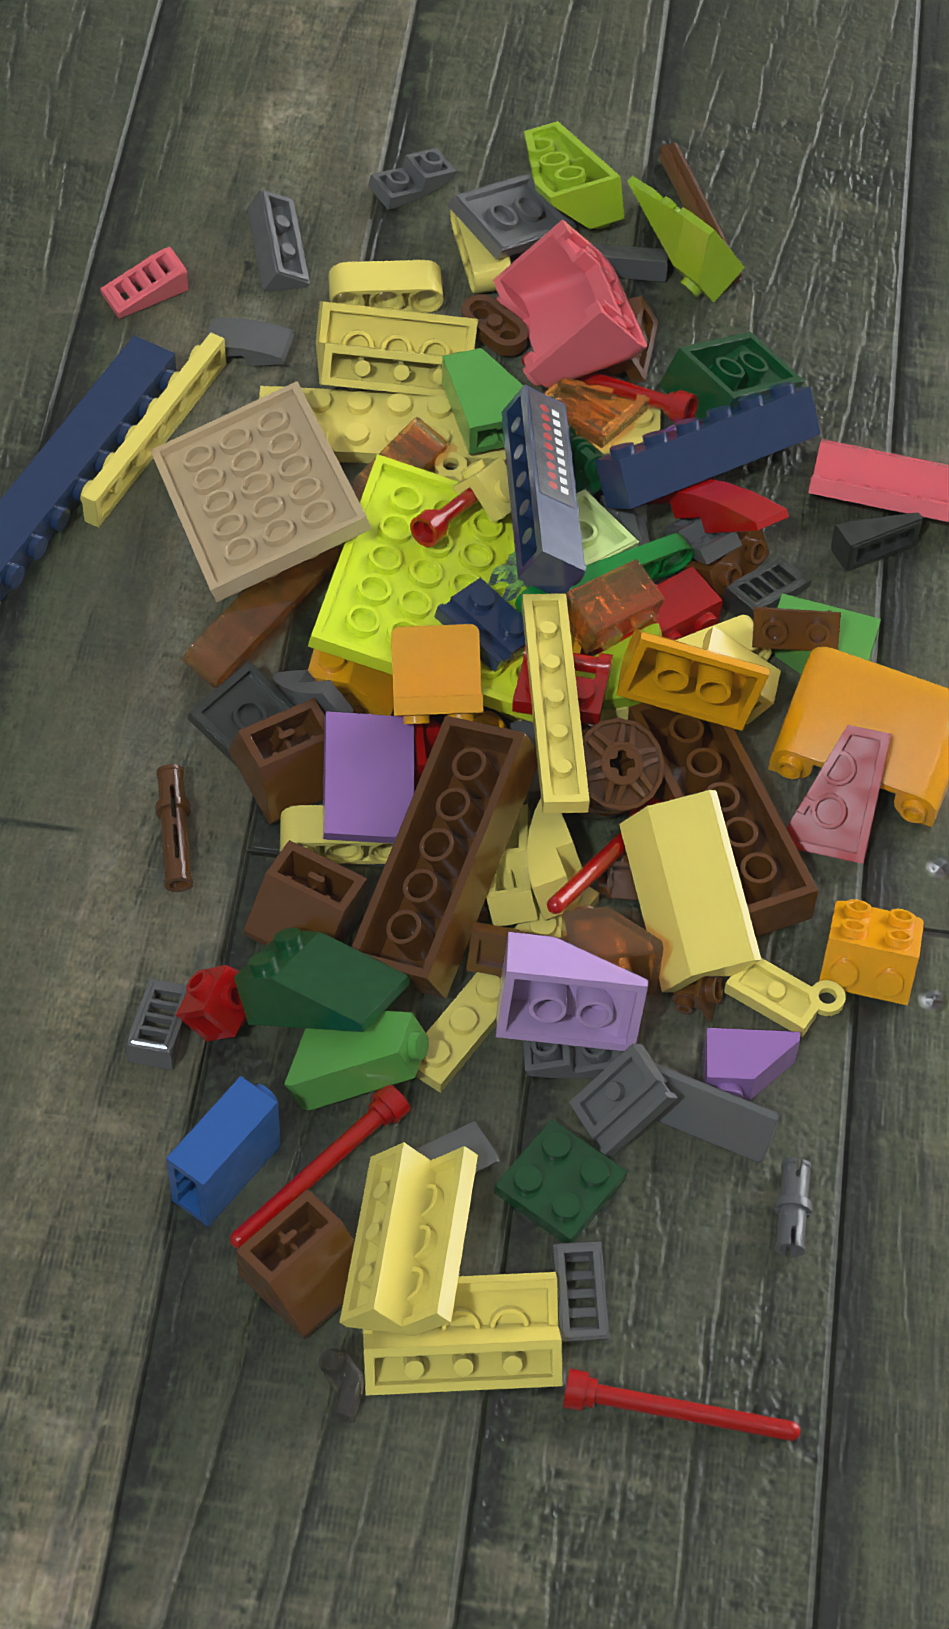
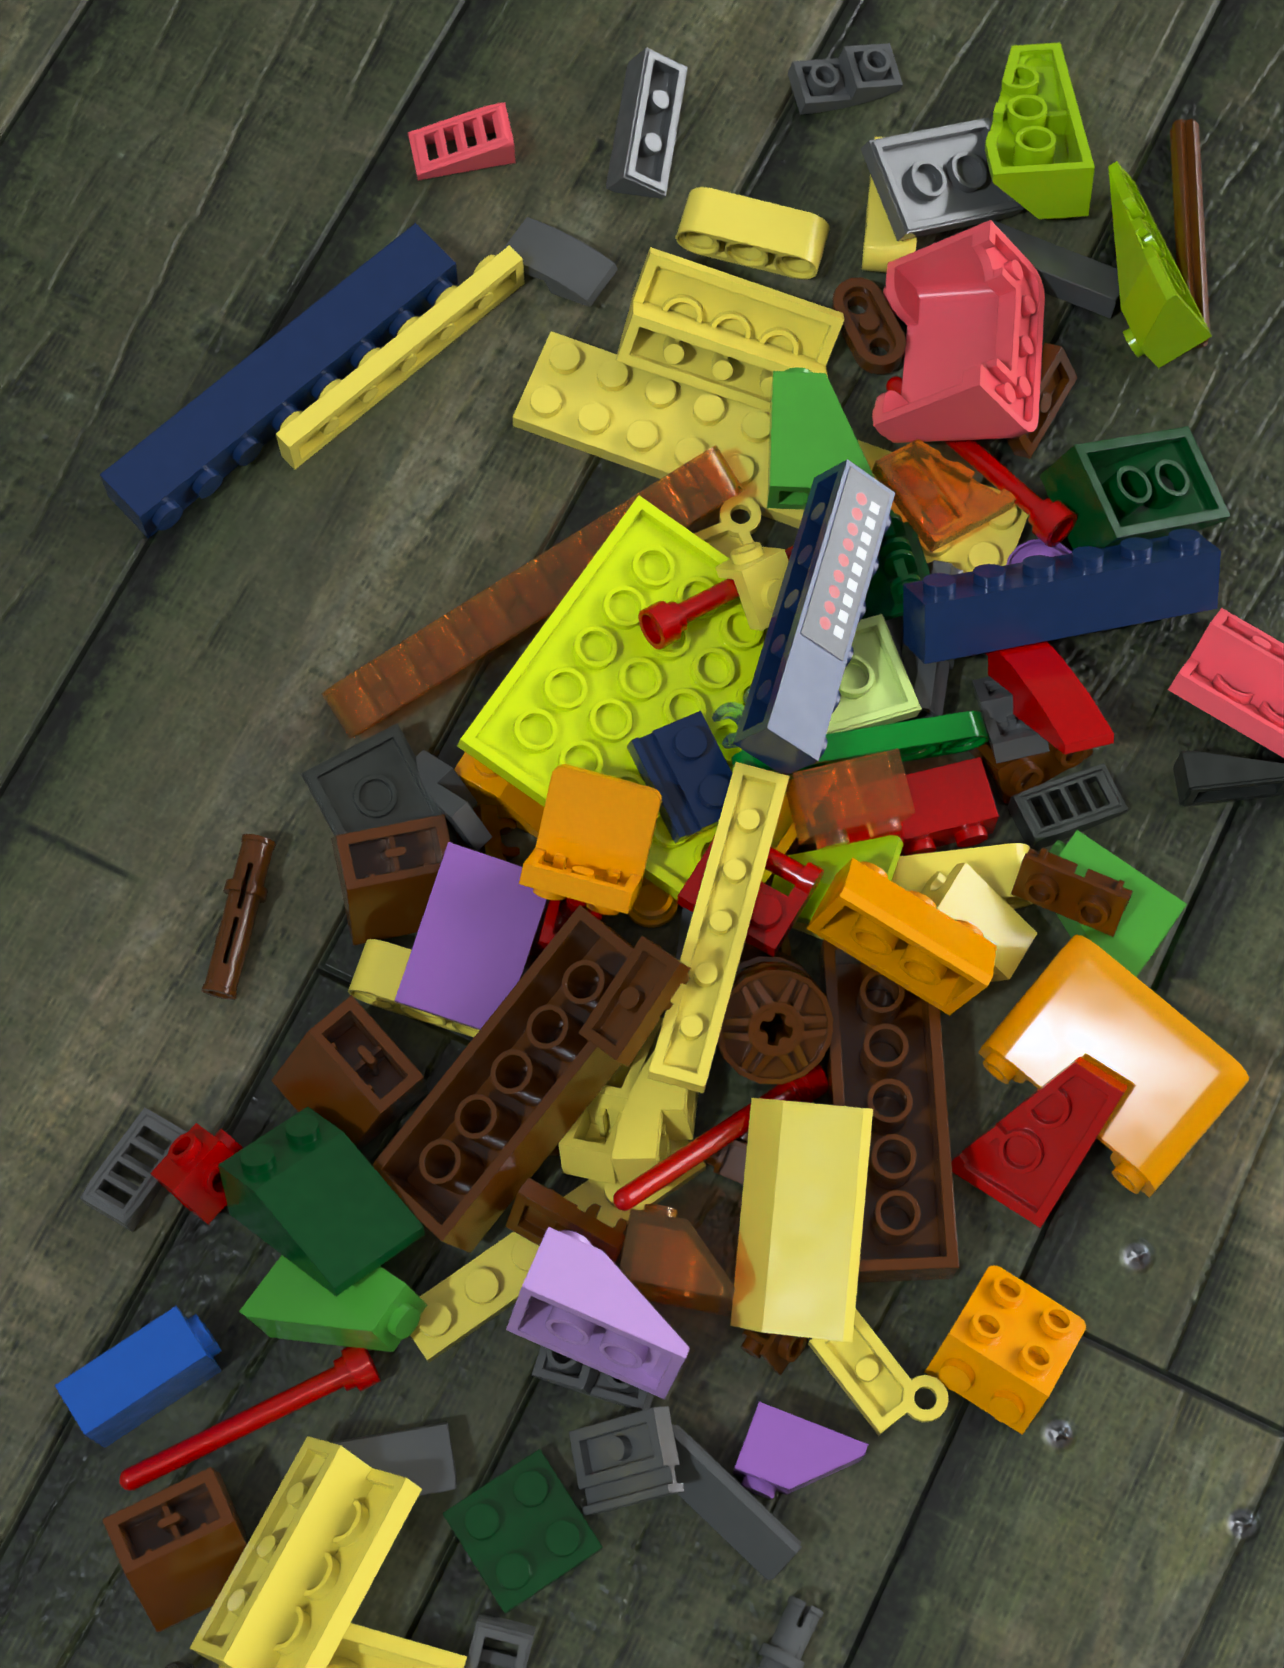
camera: 20 degrees right, 15 degrees up
tan plate [150,381,372,602] -> none
none -> reddish brown plate [579,936,691,1067]

